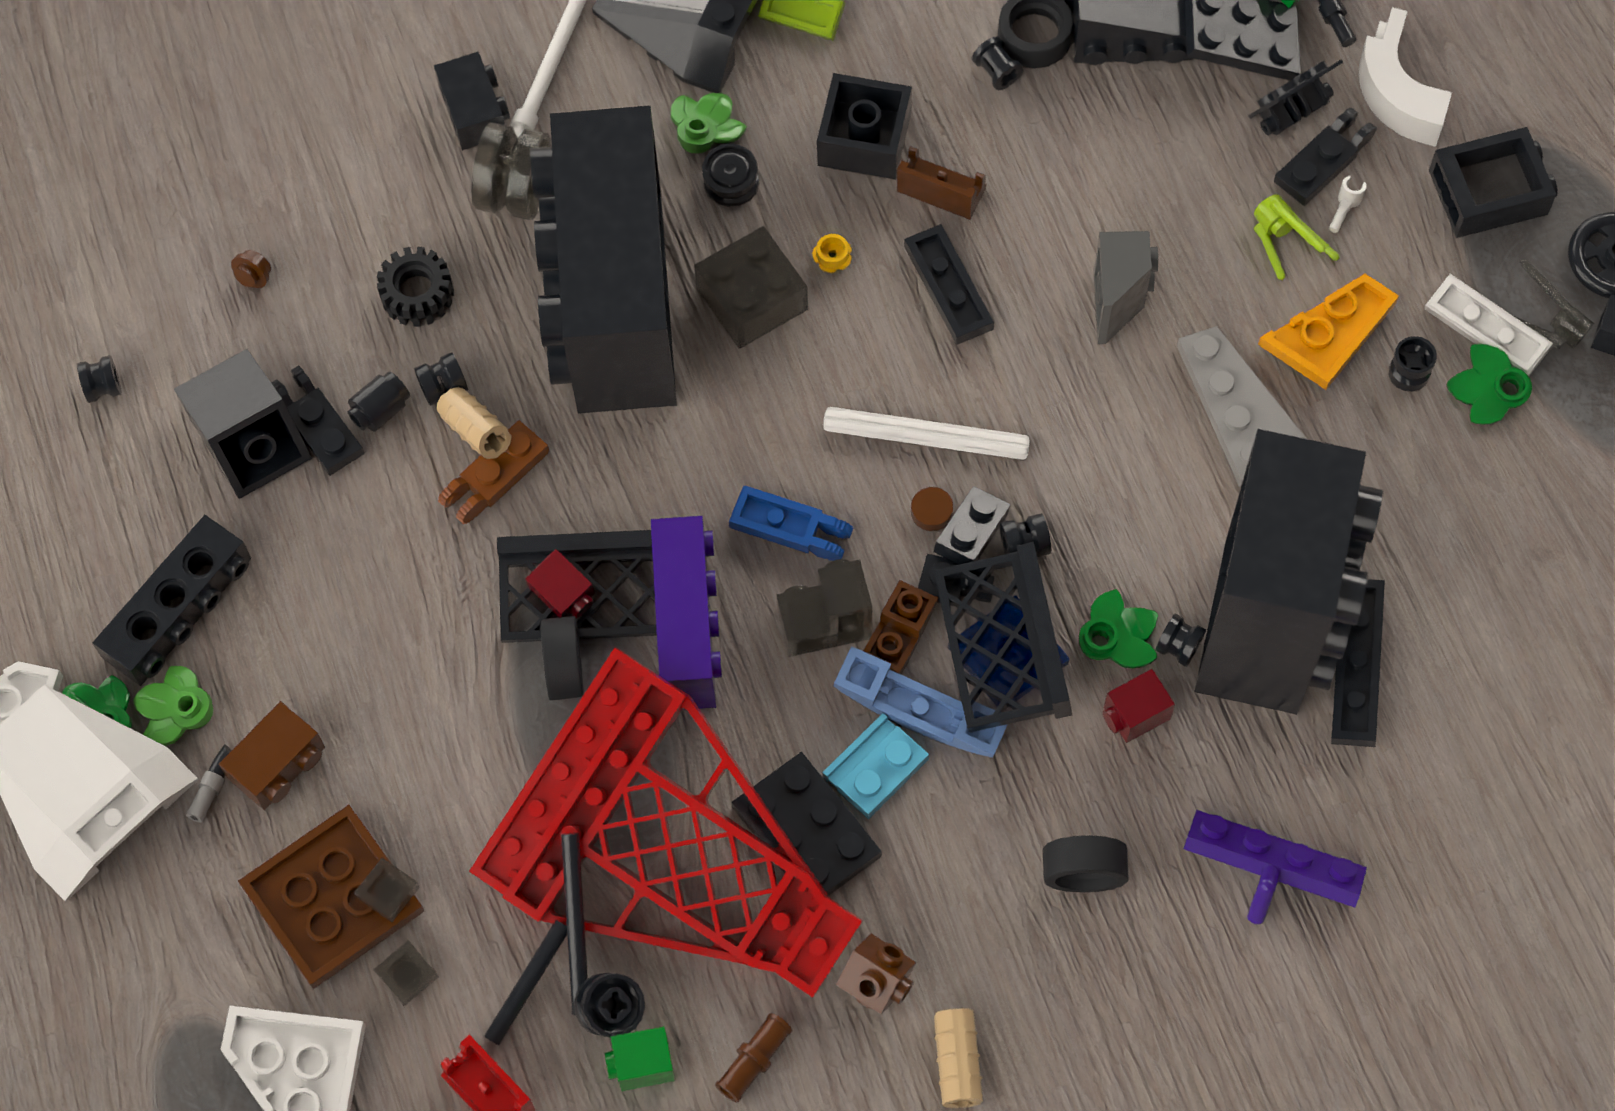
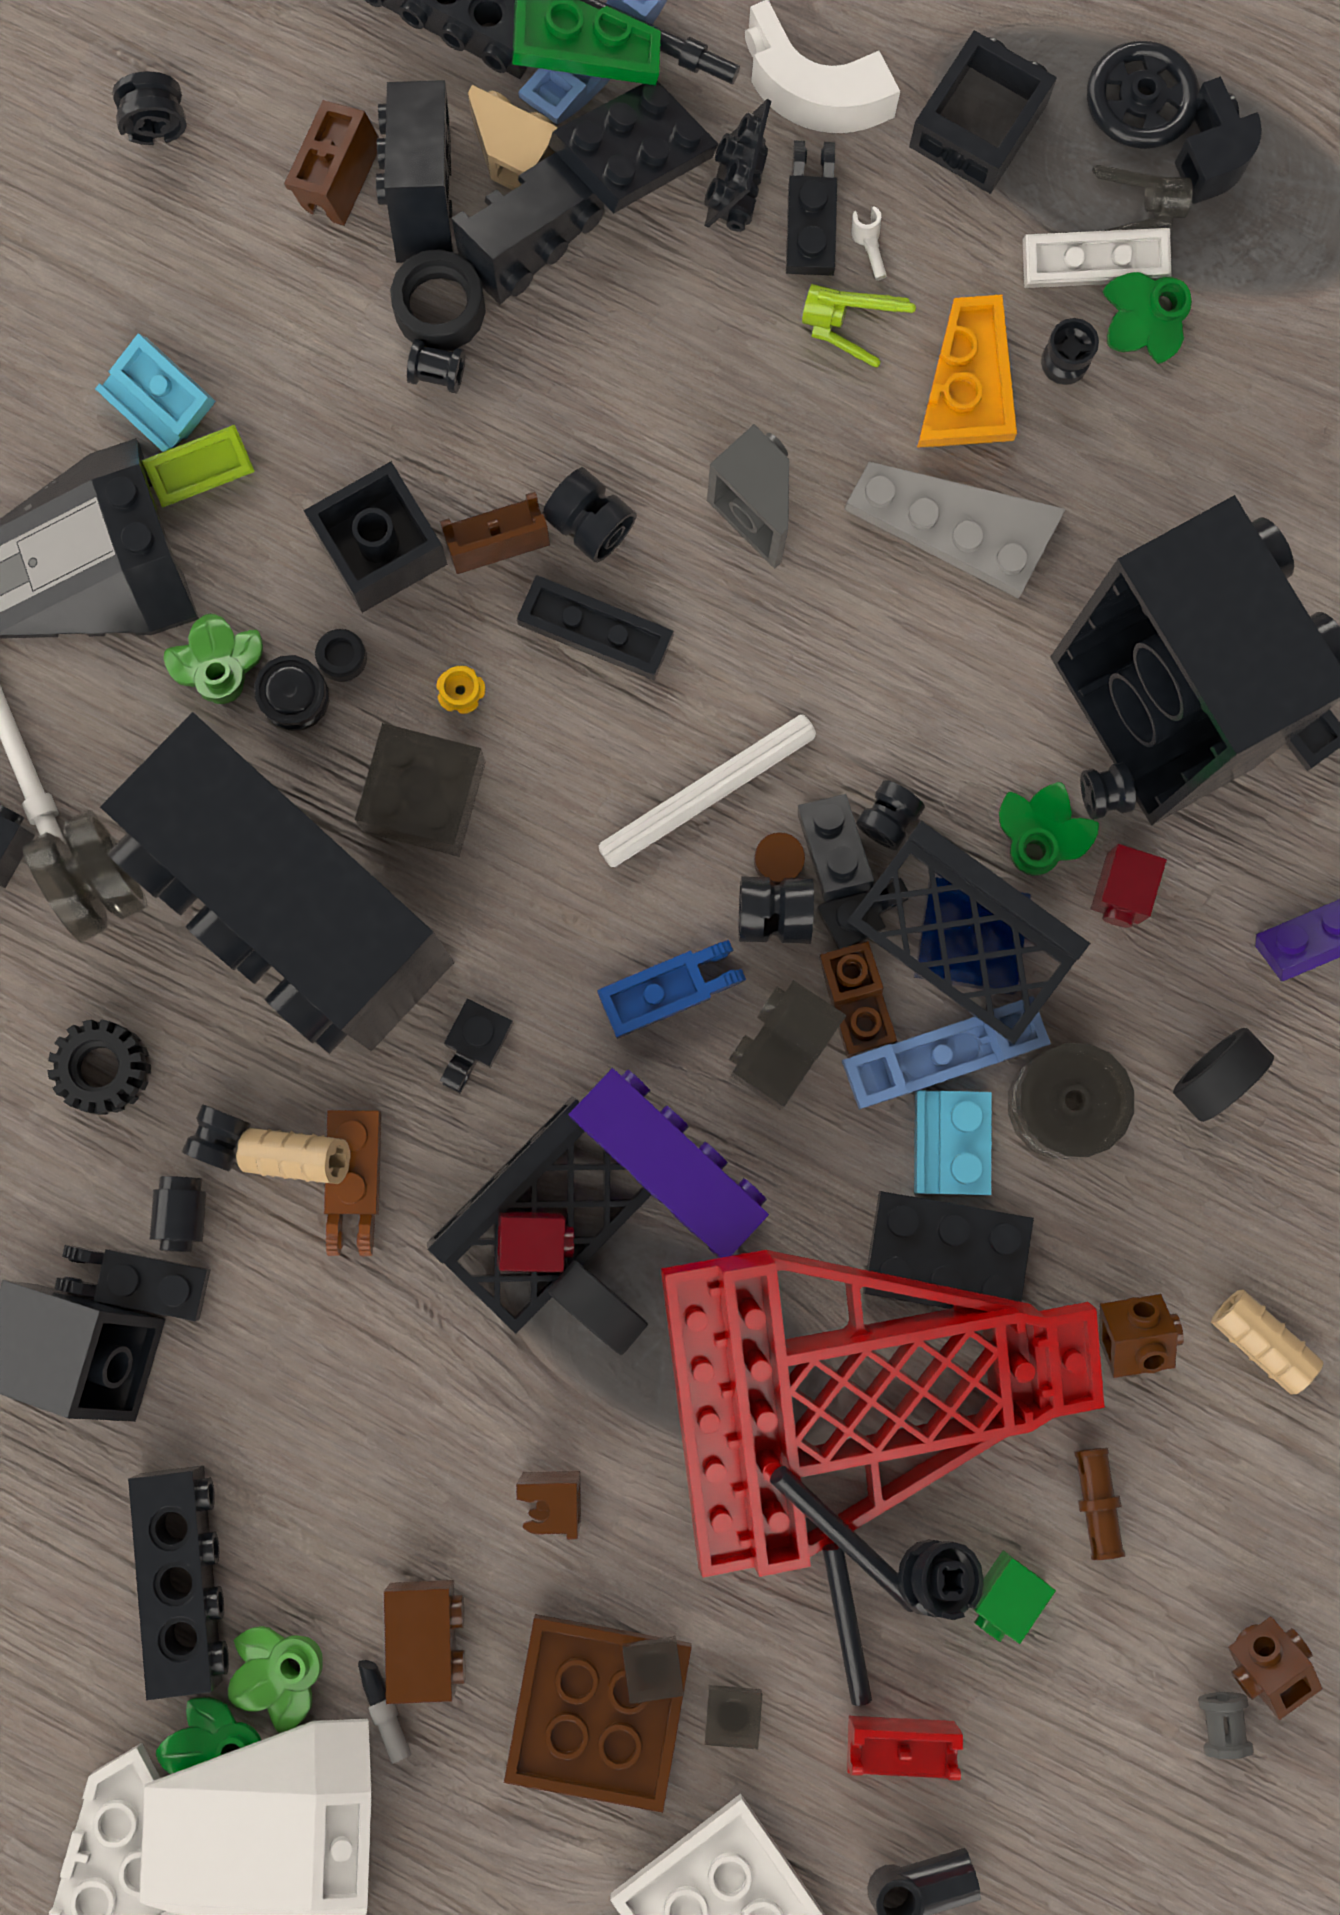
camera: 50 degrees left, 15 degrees up
none -> black tile [315,629,367,682]
none -> black plate [440,998,514,1094]
none -> reddish brown hinge [516,1471,581,1540]
none -> black wheel [542,467,637,563]
none -> black wheel [738,876,814,944]
none -> clear smoke wheel [1008,1043,1134,1160]

